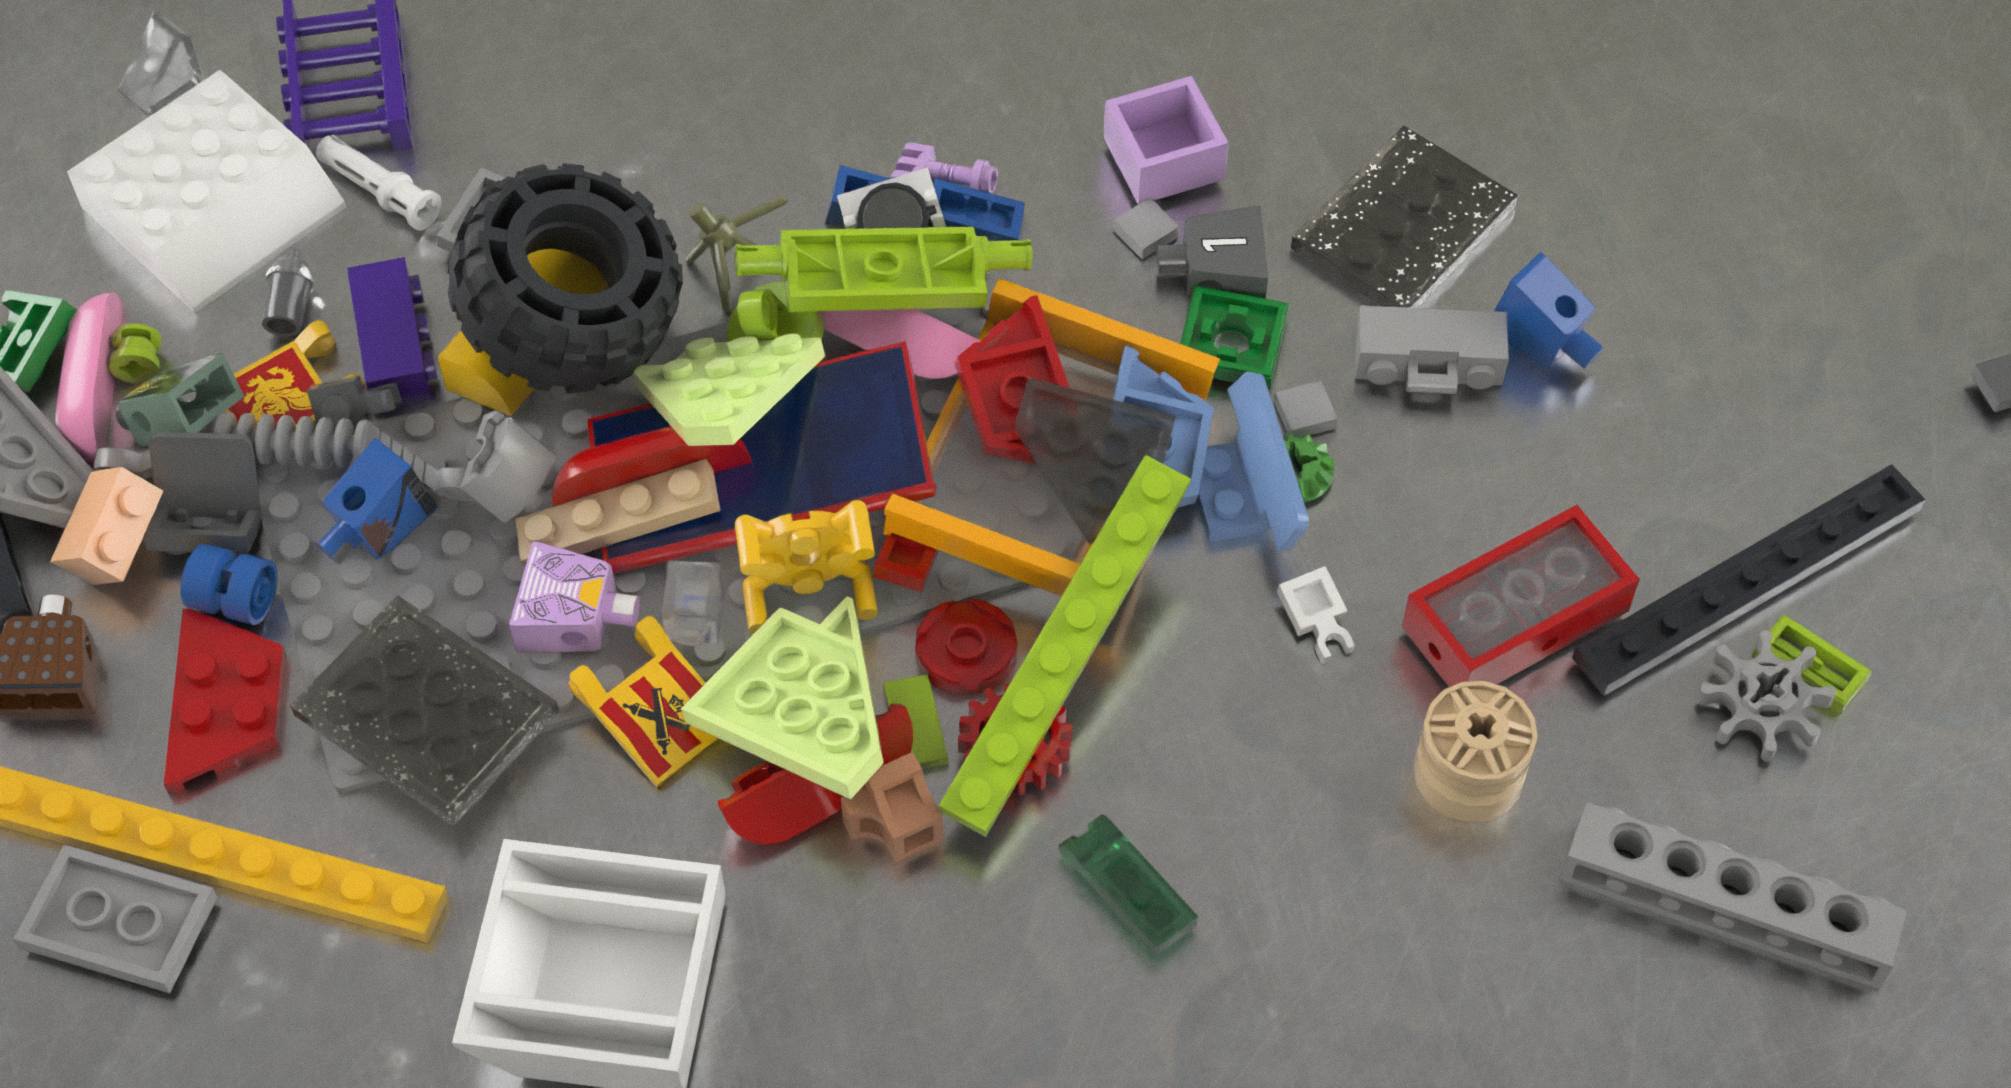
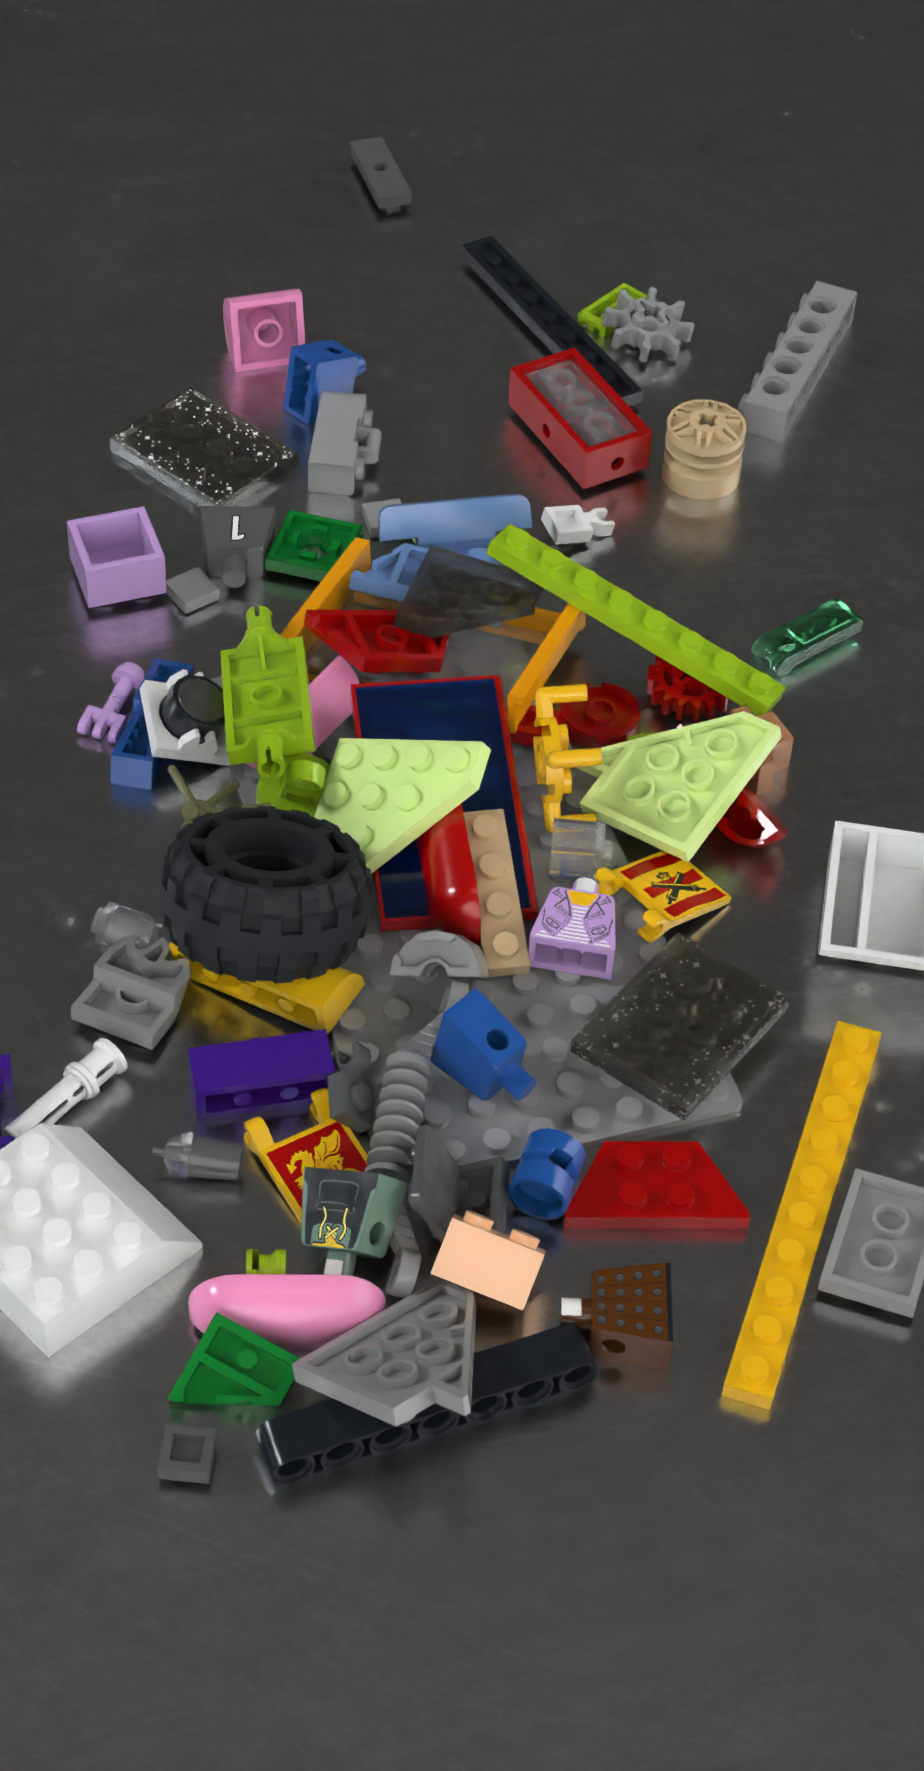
camera: 90 degrees left, 10 degrees down
none -> bright pink brick [223,288,305,372]

